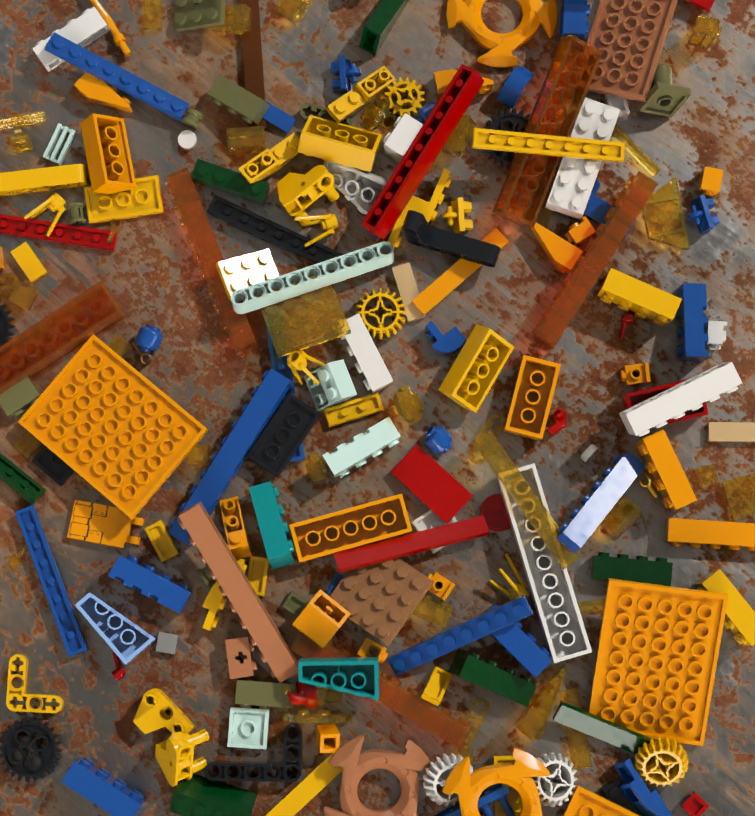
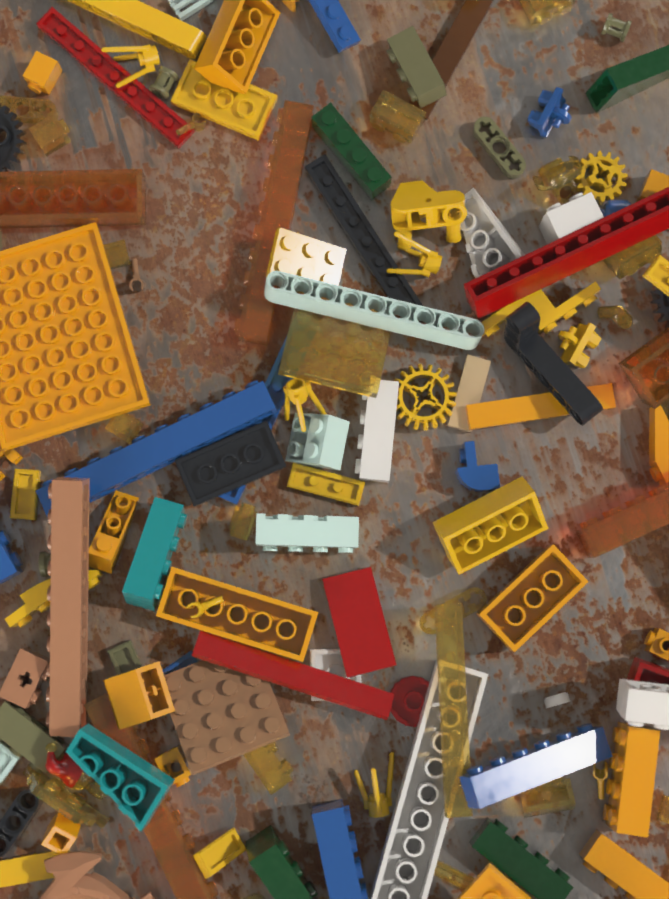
camera: 30 degrees right, 0 degrees up
yellow tile [10,242,48,284] -> none
blue head [135,324,163,354] -> none
white tile [178,130,197,150] -> none
olive wheel [181,107,204,130] -> none
yellow slope [238,133,300,184] -> none
yellow tile [247,556,269,597] -> none
blue sticker [263,101,297,133] -> none
yellow brick [298,115,382,172] -> none
yellow slope [326,66,396,124] -> none
clear yellow tile [386,385,424,424] -> none
blue plate [387,595,533,676] -> none
blue head [424,425,453,454] -> none
light orange brick [428,572,455,601] -> none
red arm [546,408,566,437] -> none
none -> yellow hand [187,596,224,618]
none -> clear yellow arm [598,305,633,329]

